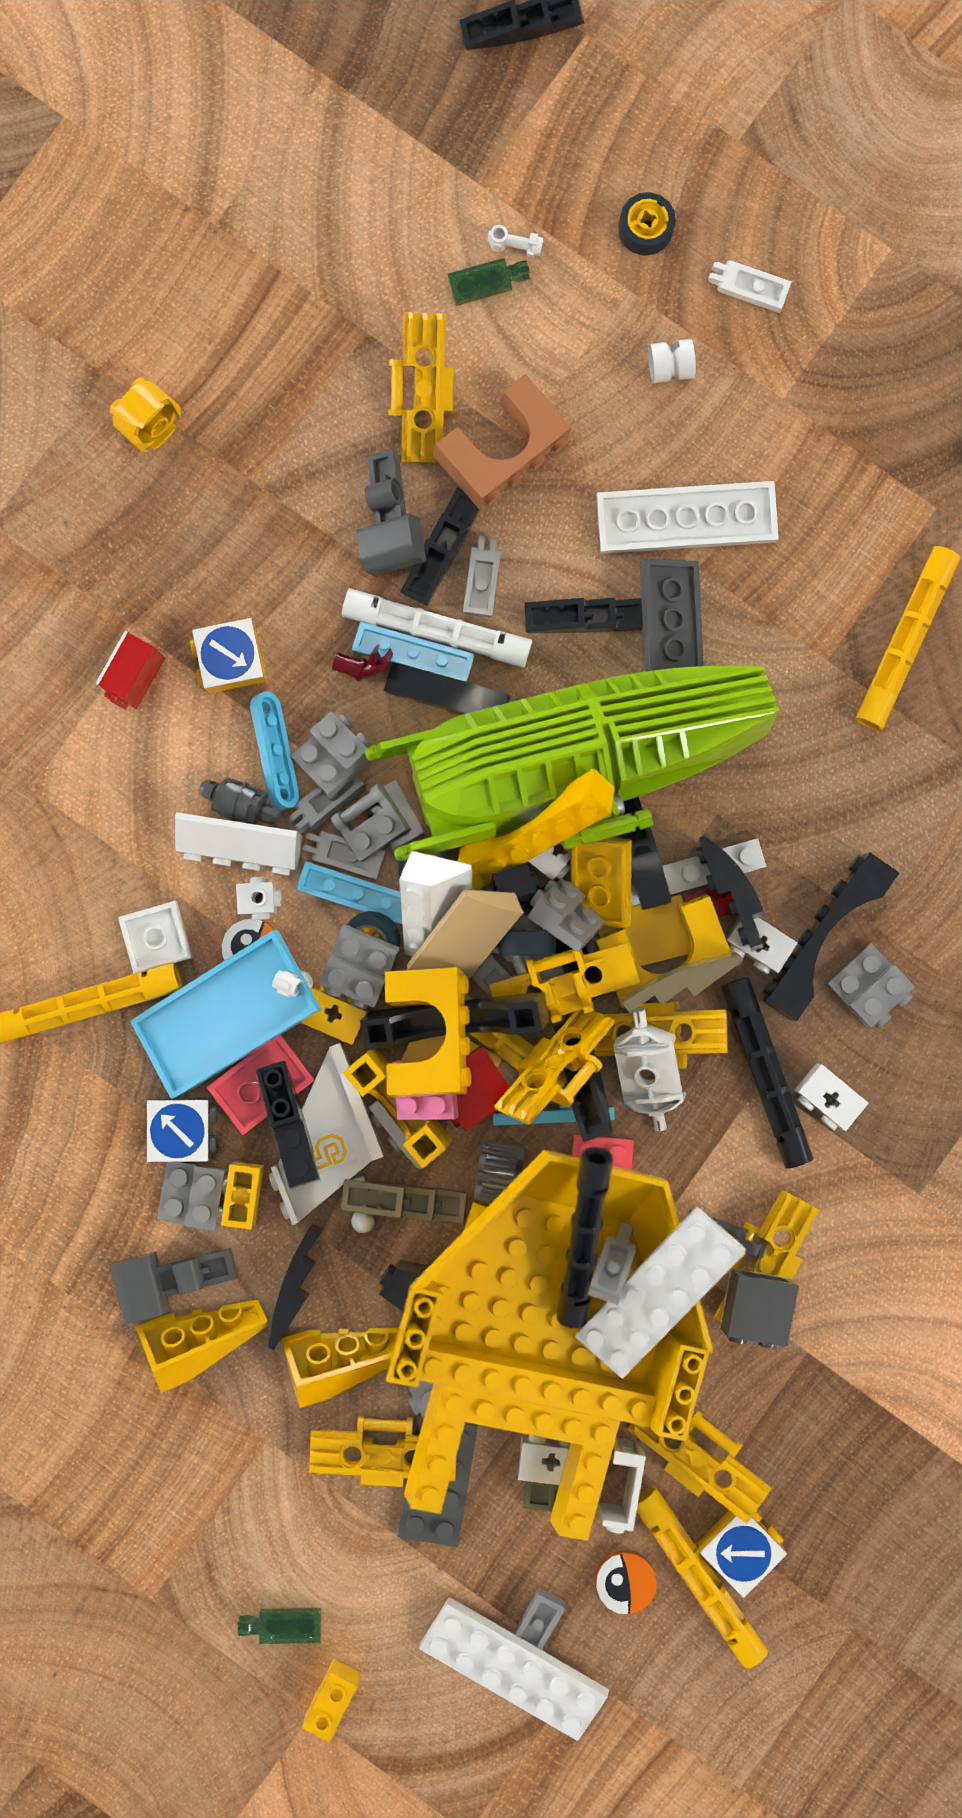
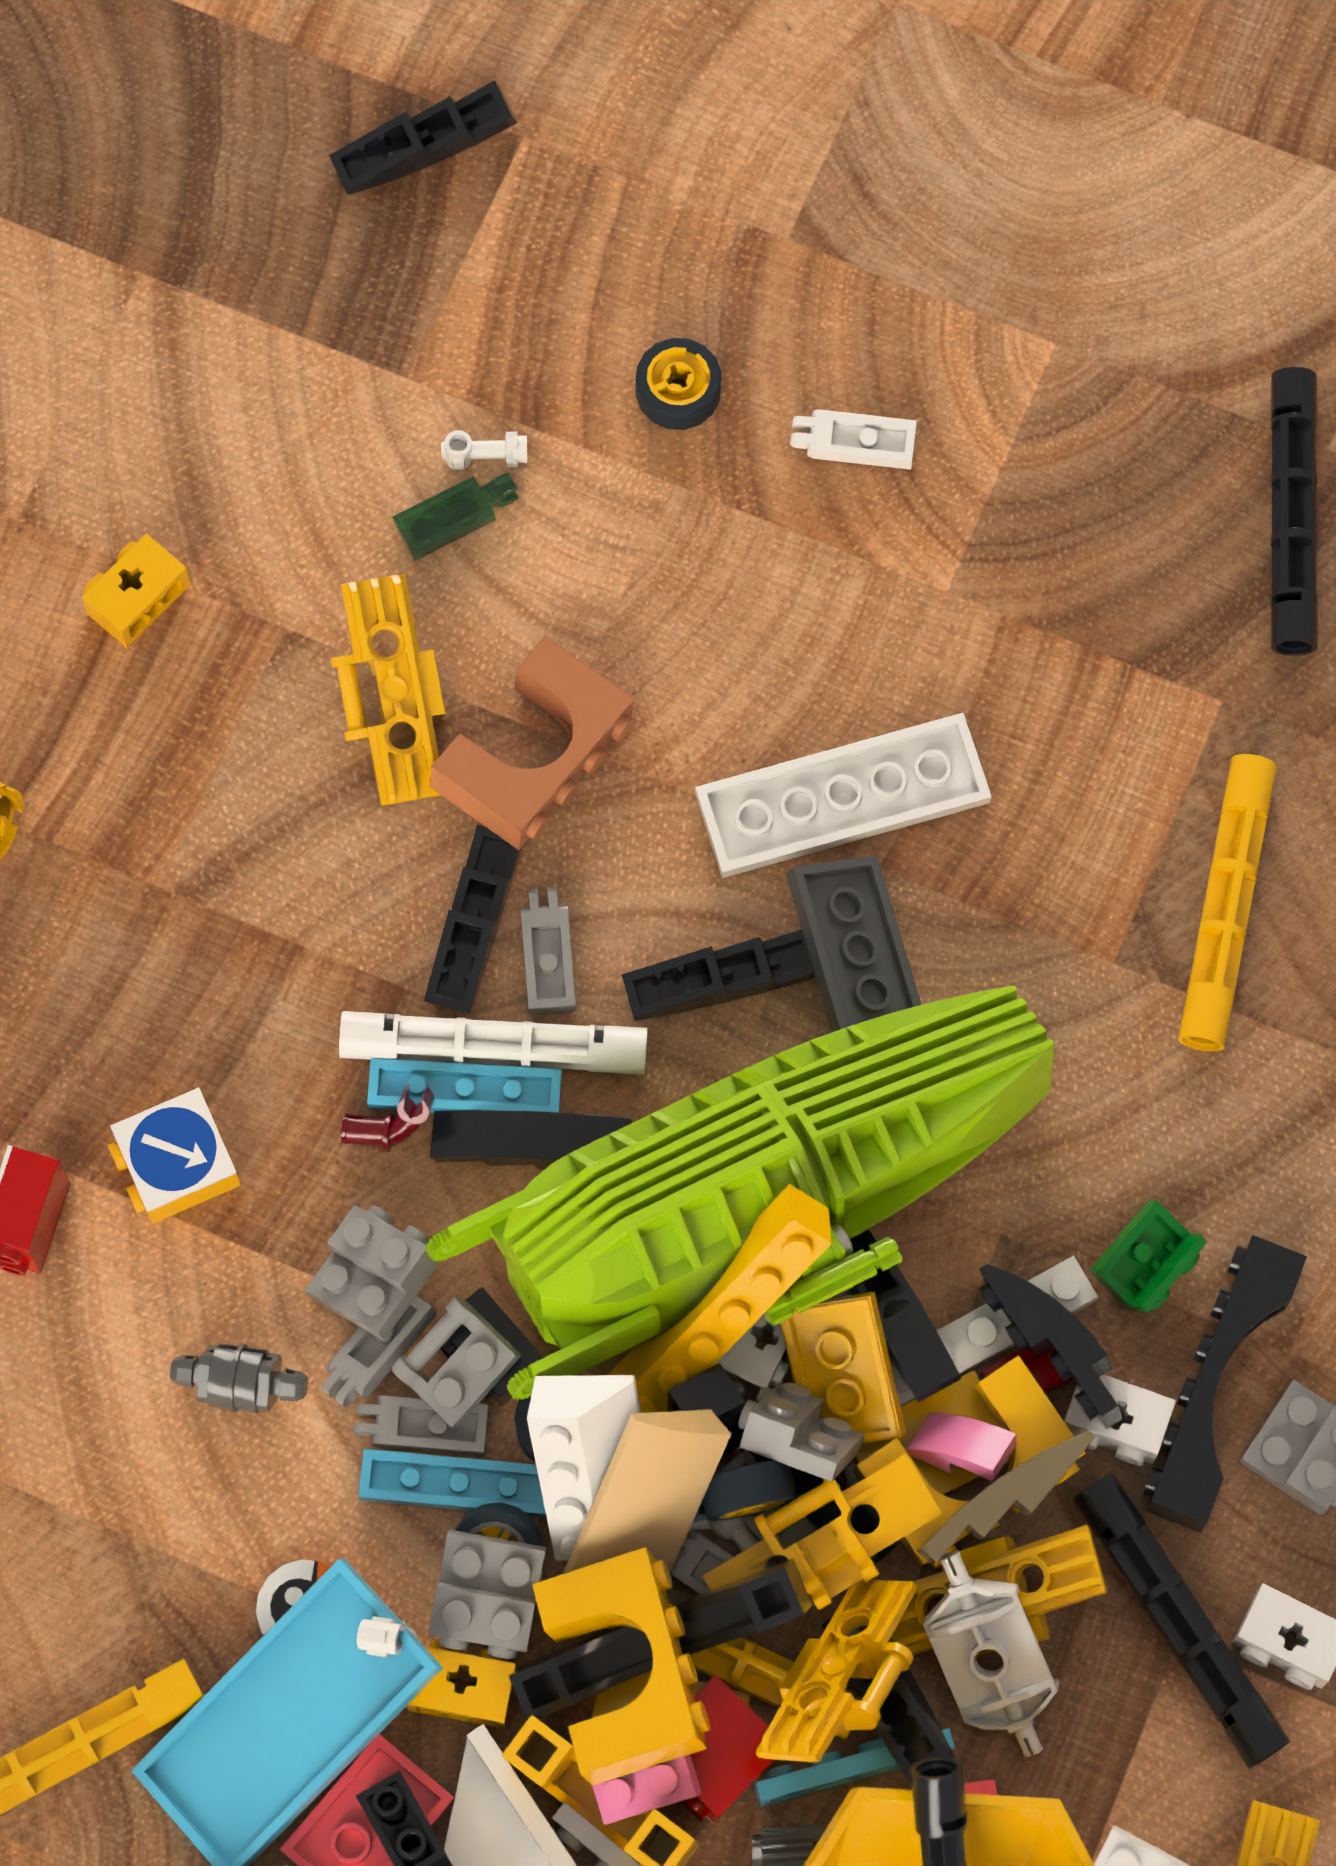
camera: 15 degrees left, 15 degrees down
white tile [118,901,193,974] -> none
white slope [175,812,303,876] -> none
white brick [236,877,282,920] -> none
medium azure plate [250,691,299,810] -> none
dark grey plate [357,448,426,577] -> none
white wheel [648,339,696,384] -> none
none -> yellow brick [82,533,191,649]
none -> bright pink slope [907,1413,1016,1481]
none -> green bracket [1089,1199,1207,1313]

